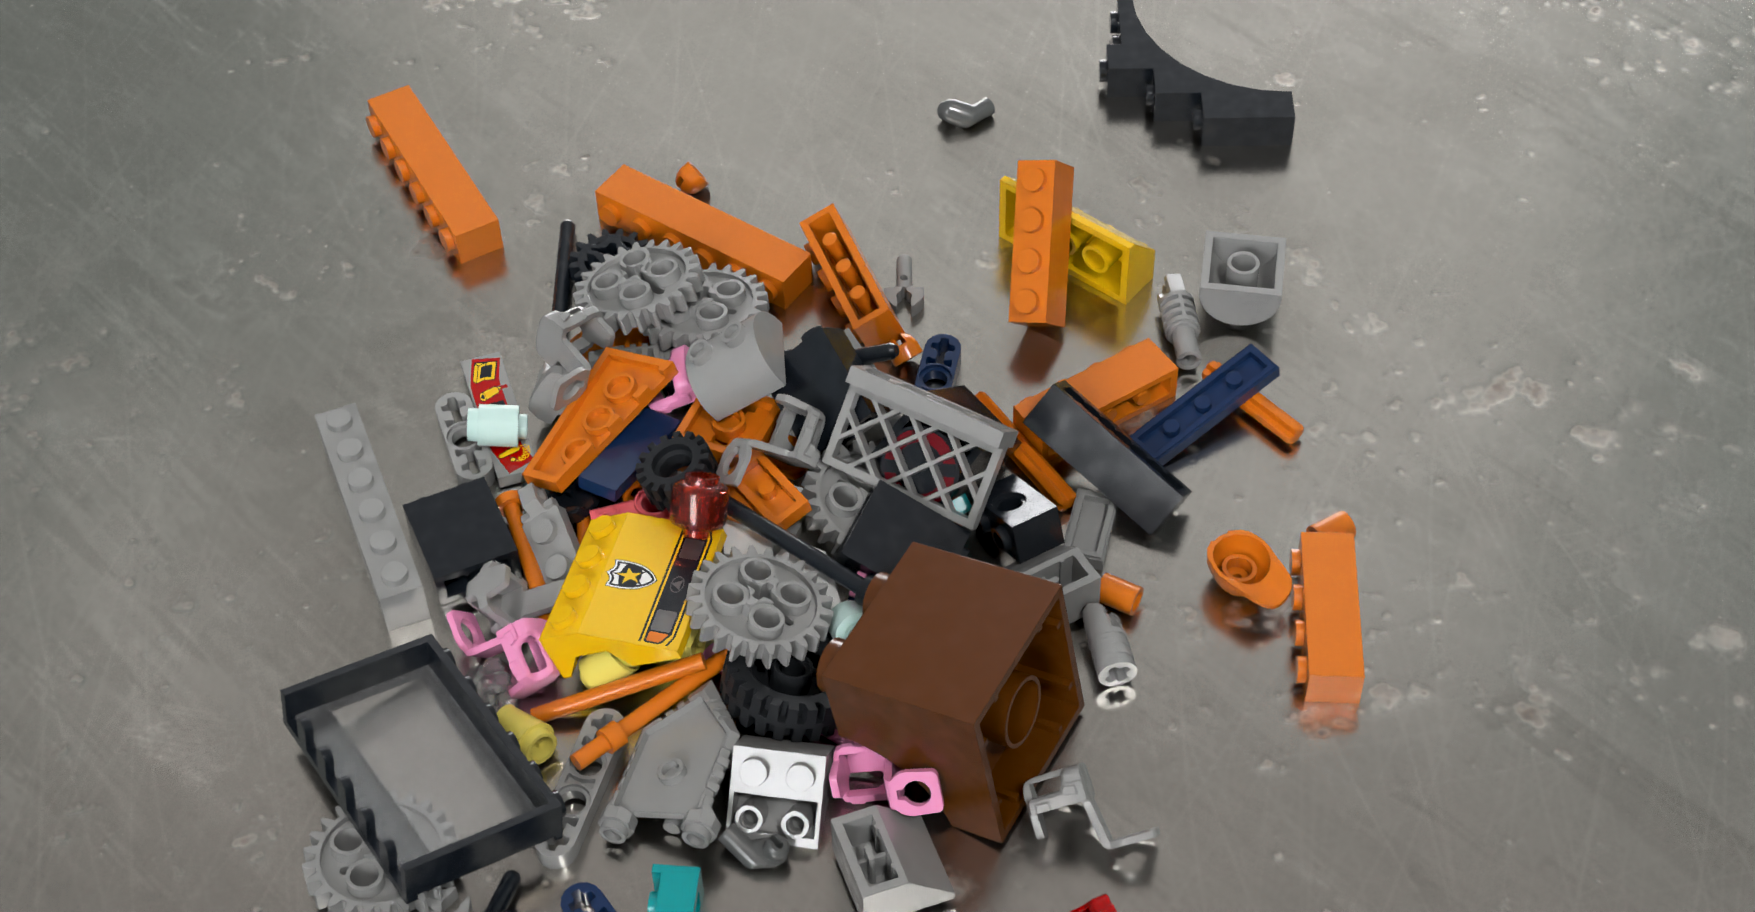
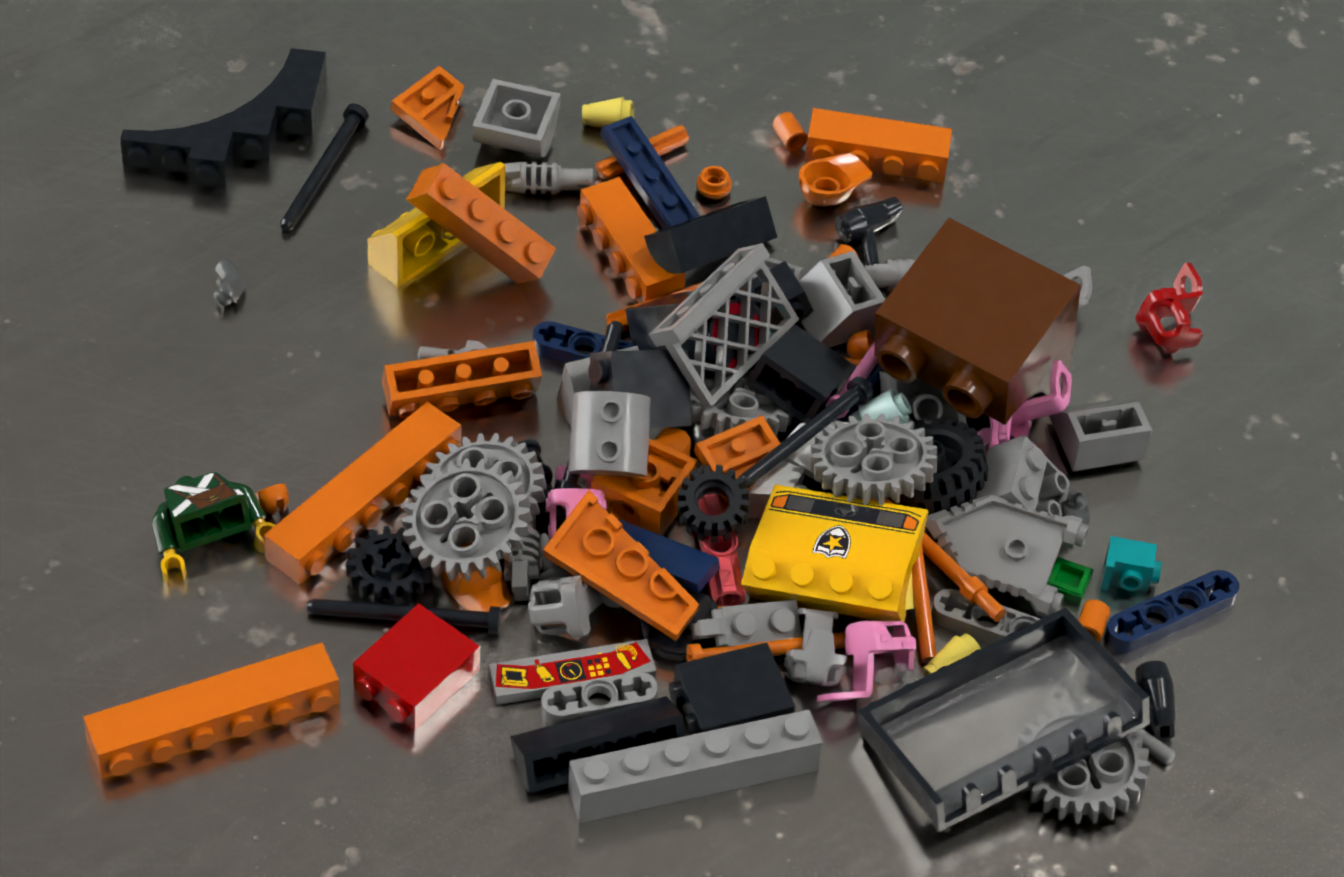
camera: 90 degrees left, 0 degrees up
light aqua brick [467,404,528,447] -> none
light grey piece [536,305,615,411] -> none
clear red head [669,471,729,539] -> none
light grey piece [714,394,825,487] -> none
orange hinge [888,333,923,368] -> none
none -> dark green torso [152,472,275,584]
none -> black bar [280,103,369,231]
none -> red brick [353,603,480,731]
none -> orange wing [390,66,465,150]
none -> black brick [510,696,685,793]
none -> light yellow cone [582,97,634,128]
none -> orange plate [696,166,732,199]
none -> black piece [835,196,903,266]
none -> green tile [1047,557,1094,606]
none -> orange hinge [1078,600,1111,643]

